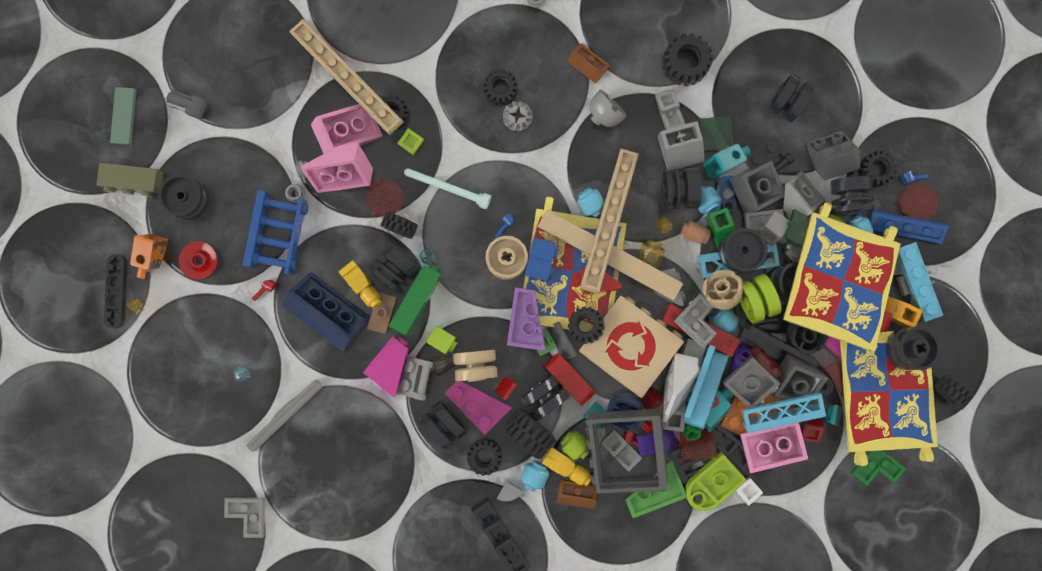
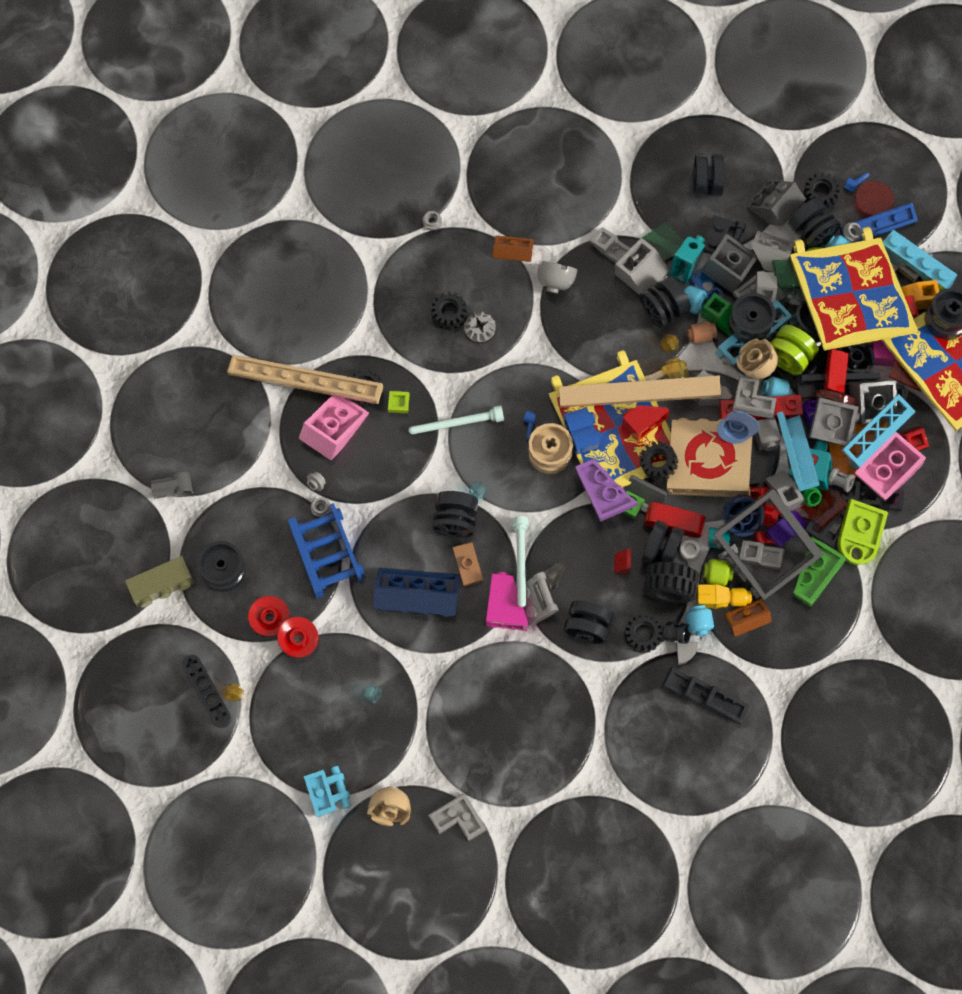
camera: 30 degrees left, 15 degrees down
sand green tile [110,87,137,146] -> none
orange torso [130,234,169,279] -> none
light grey axle [246,380,322,452] -> none
red hand [252,280,277,301] -> none
bright pink slope [301,143,373,193] -> none
yellow piece [339,260,382,309] -> none
clear red tile [366,179,404,217] -> none
black tyre [380,211,418,239] -> none
green slope [389,264,442,336] -> none
lime brick [426,326,458,354] -> none
dark pink wing [445,381,512,435] -> none
tan wheel [453,350,498,382] -> none
medium azure head [577,187,605,217] -> none
tan tile [580,149,639,294] -> none
black tyre [662,33,713,86] -> none
white slope [662,353,701,422] -> none
white plate [736,477,763,506] -> none
teal slope [825,404,842,426] -> none
none -> red dish [277,617,319,658]
none -> medium azure plate [304,766,351,818]
none -> tan cylinder [367,786,411,826]
none -> light aqua piece [512,516,529,607]
none -> black wheel [663,621,691,644]
none -> white tile [679,540,700,561]
none -> medium blue piece [717,411,759,444]
none -> red slope [824,349,848,393]
none -> light grey bush [828,468,855,492]
none -> light grey plate [843,223,862,242]

